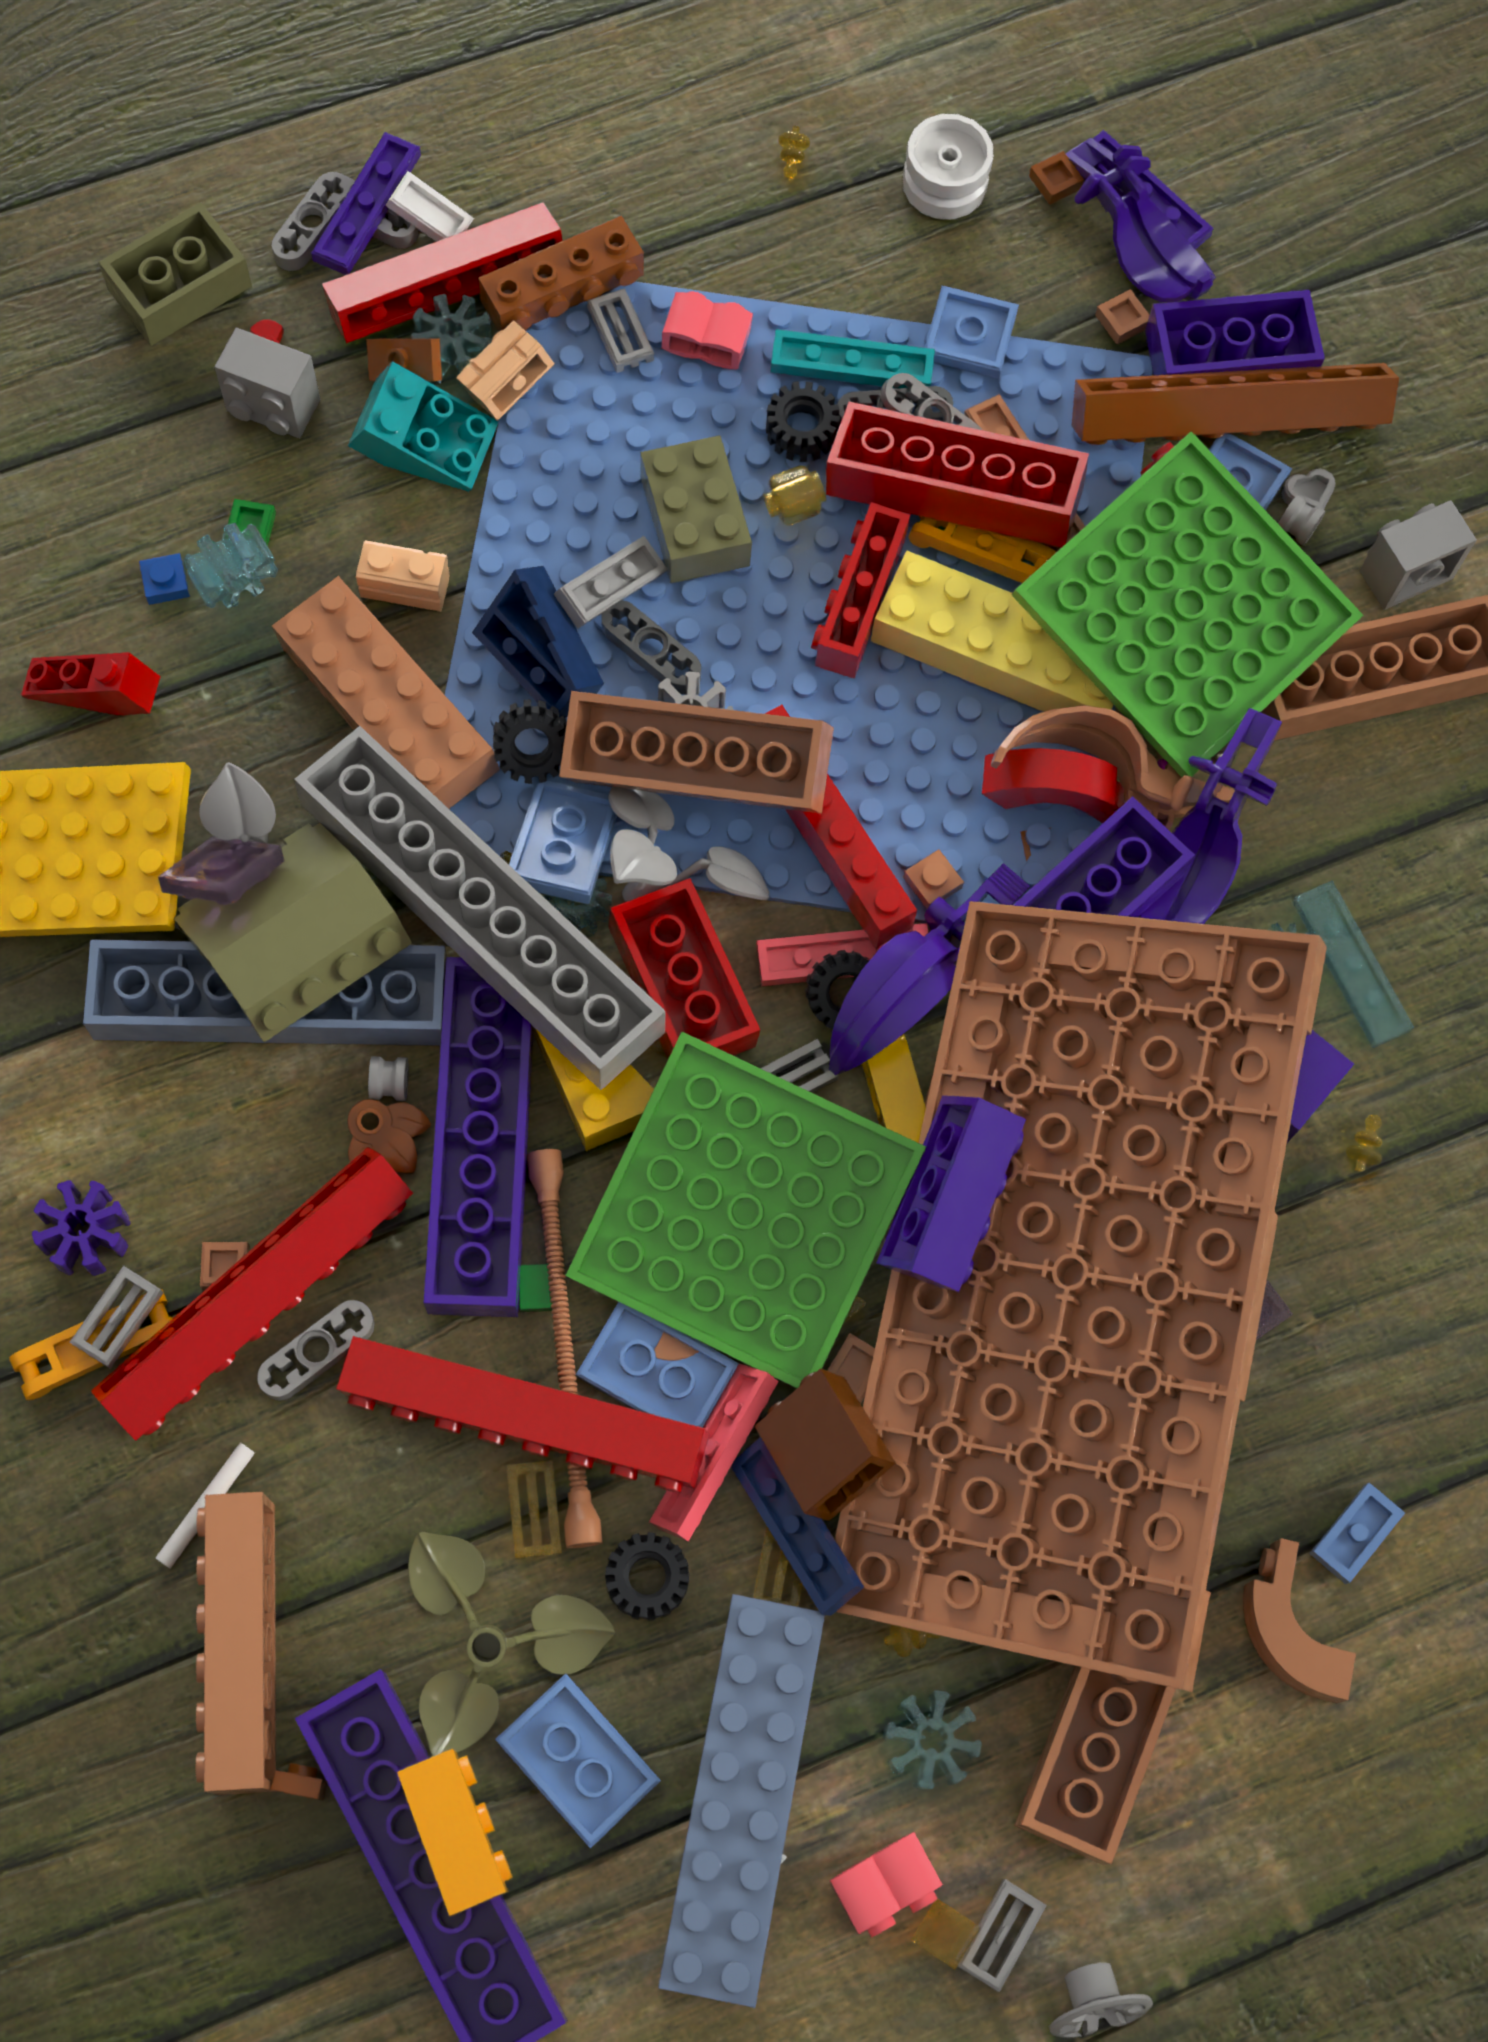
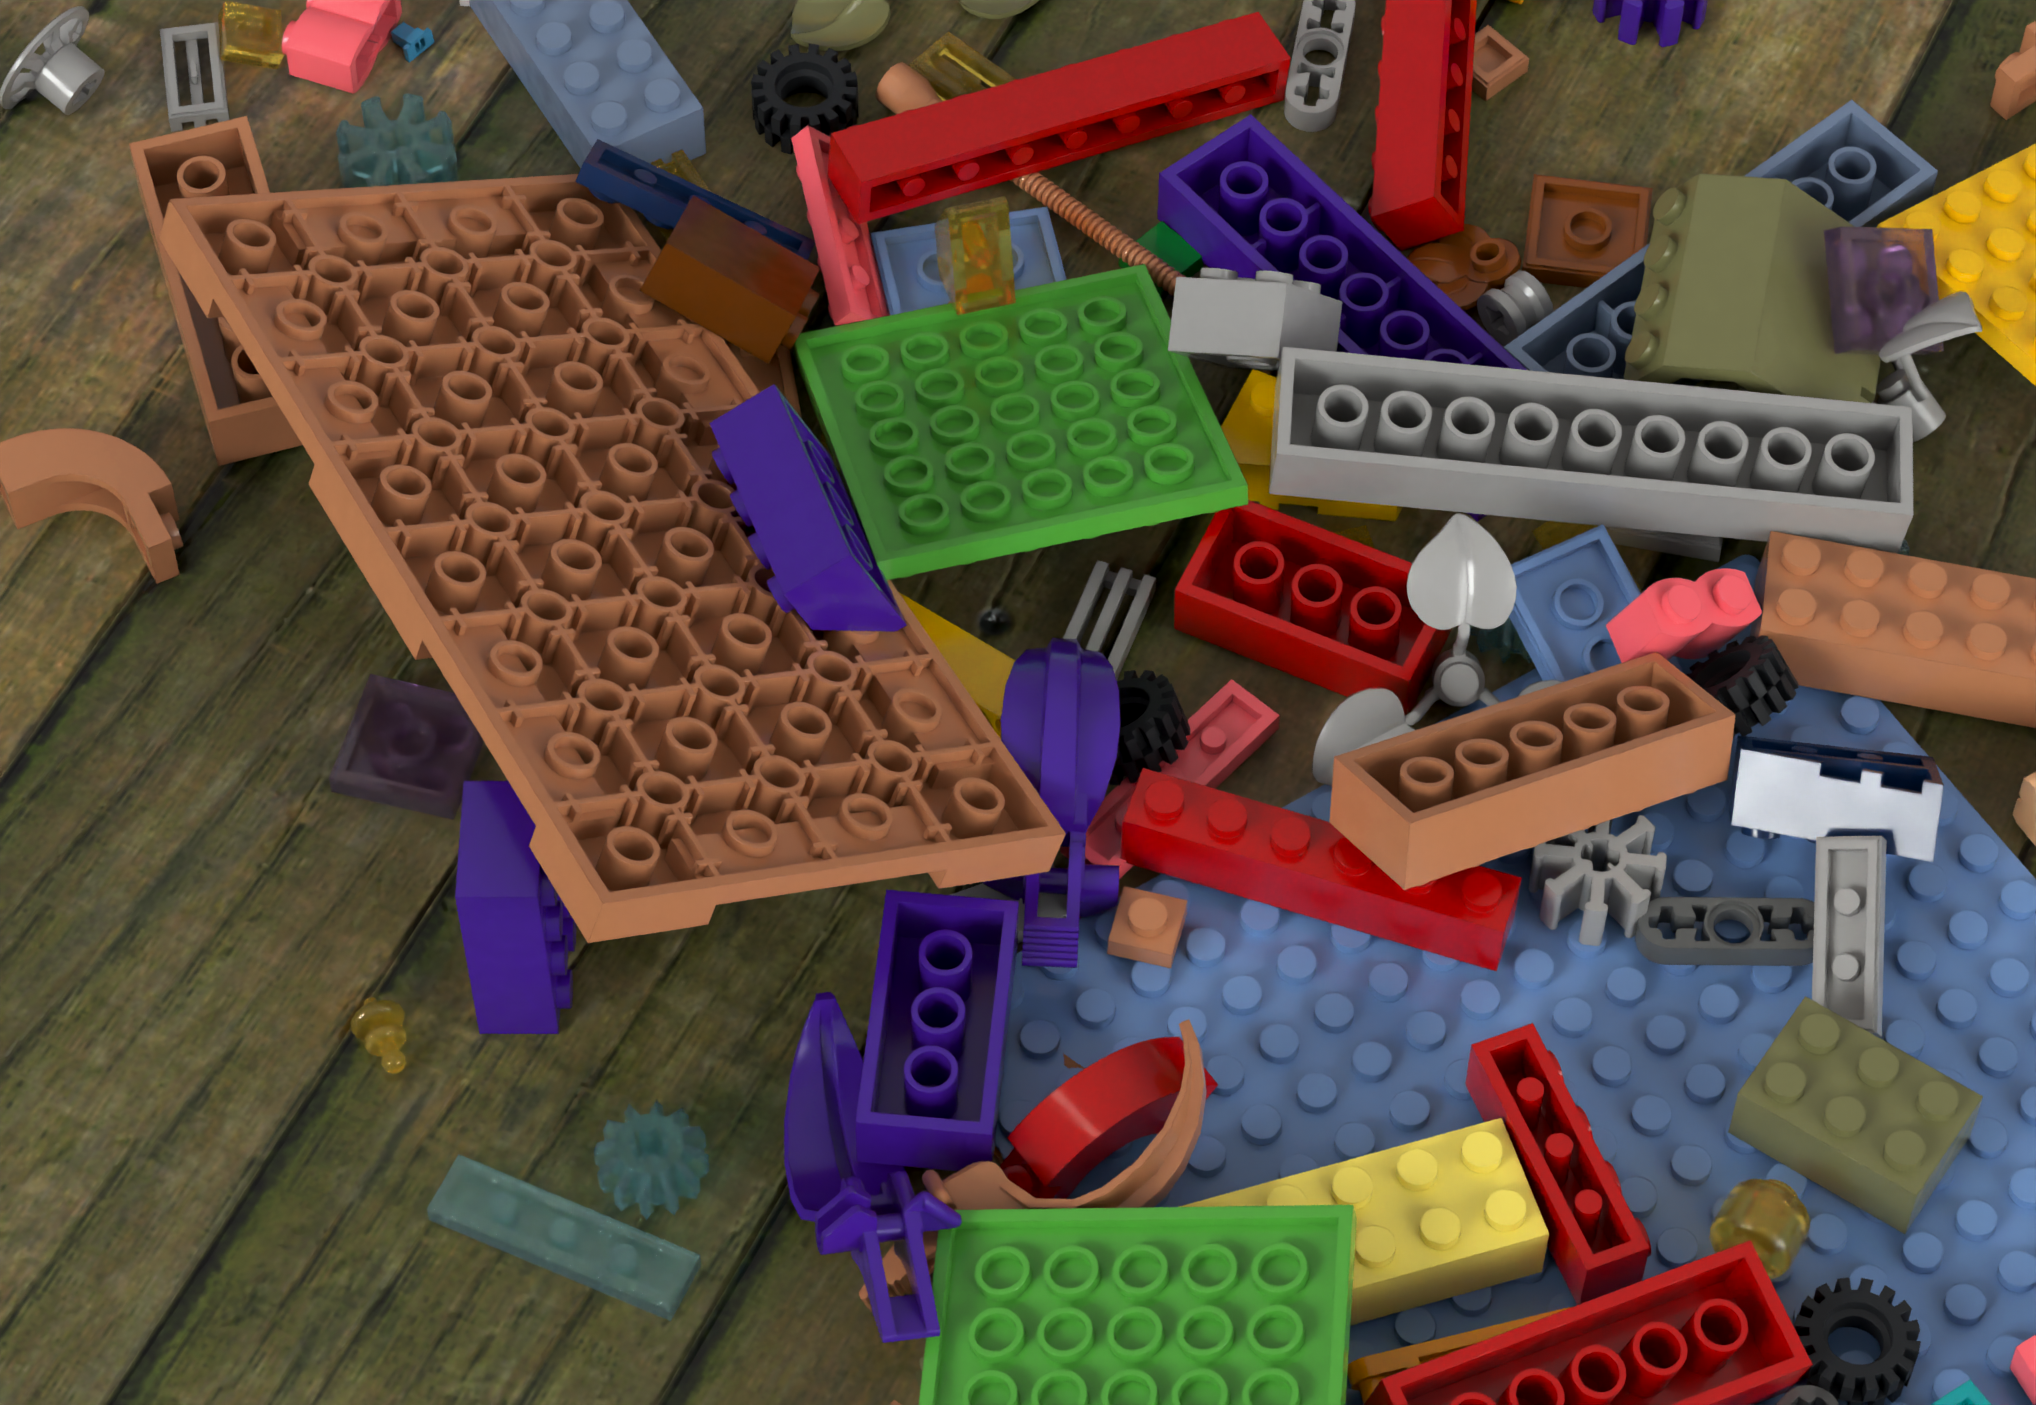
camera: 145 degrees right, 15 degrees down
medium blue plate [1309,1483,1405,1584] -> none
none -> dark azure piece [391,22,435,63]
none -> clear yellow slope [935,196,1016,315]
none -> light grey brick [1168,268,1342,371]
none -> dark orange tile [1522,174,1653,288]
none -> coral brick [1606,568,1762,663]

